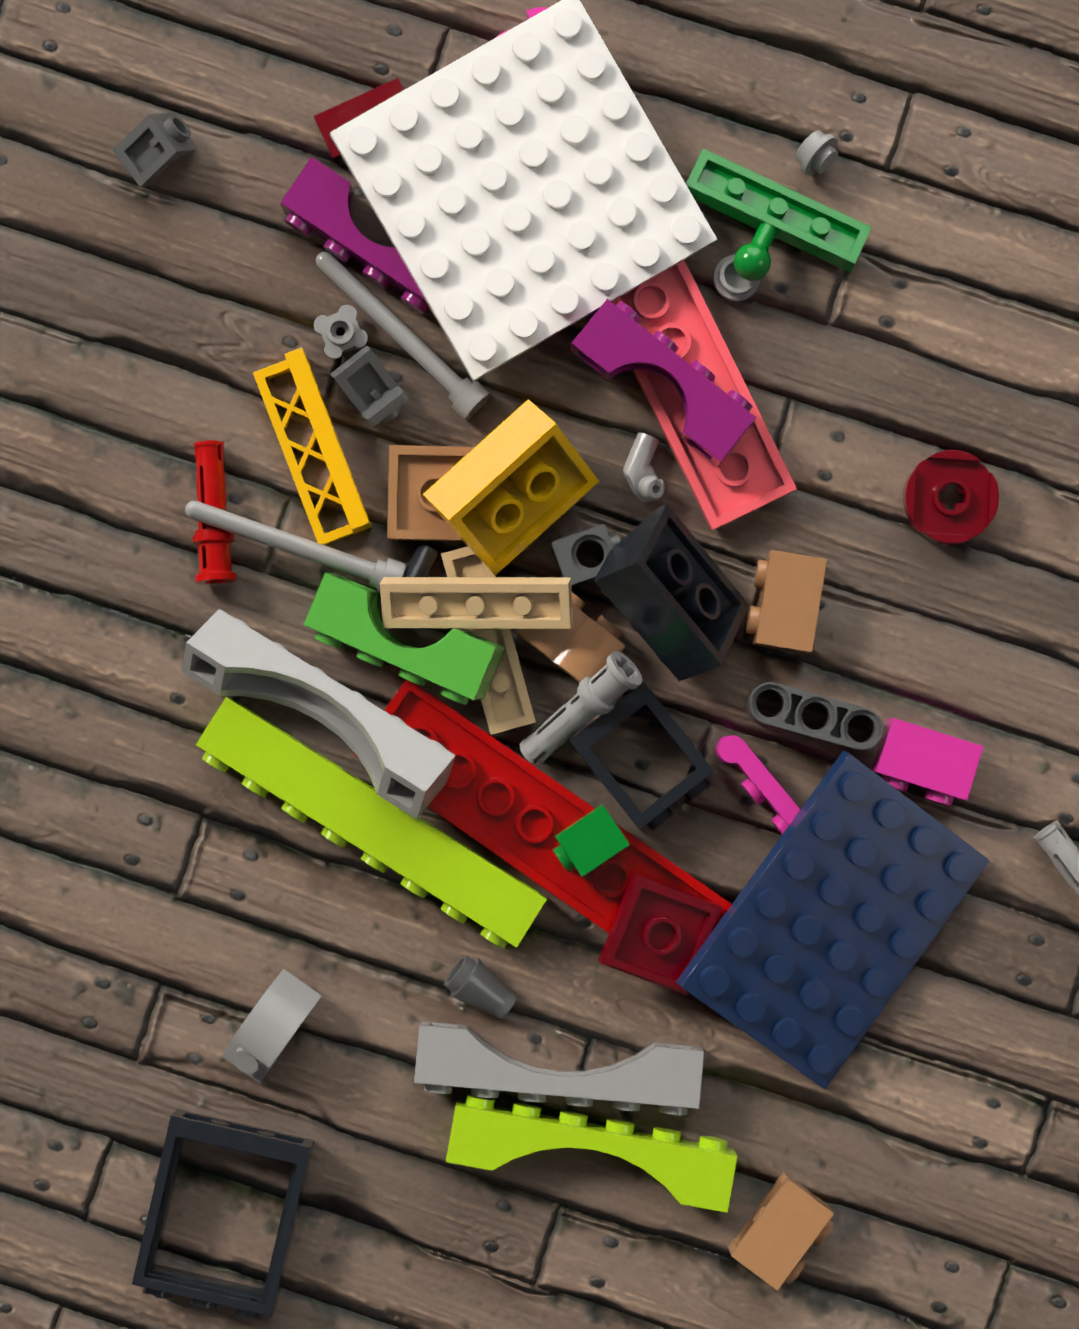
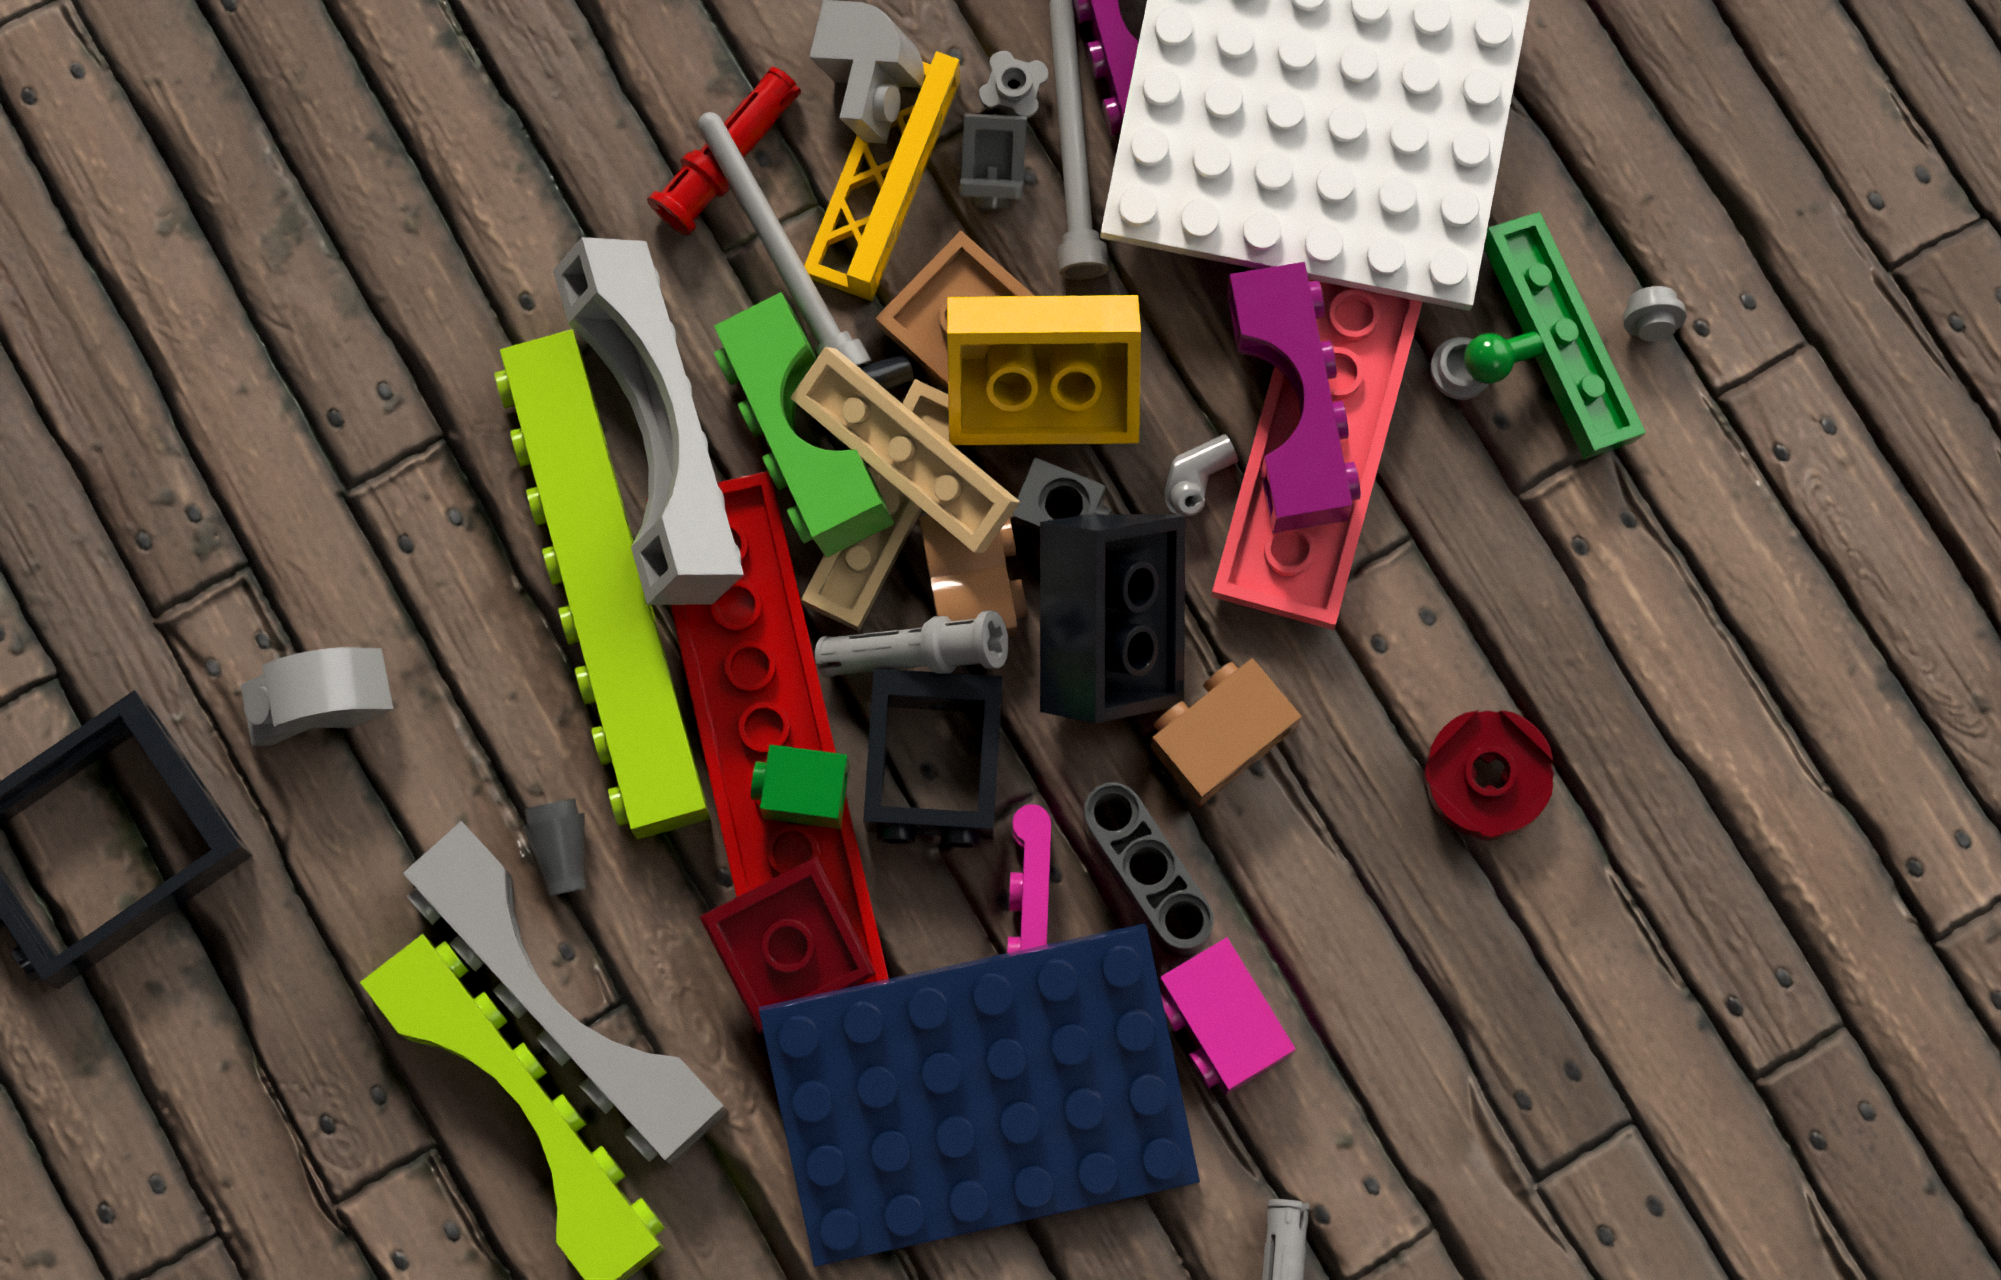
camera: 45 degrees right, 10 degrees down
none -> light grey brick [809,0,924,144]

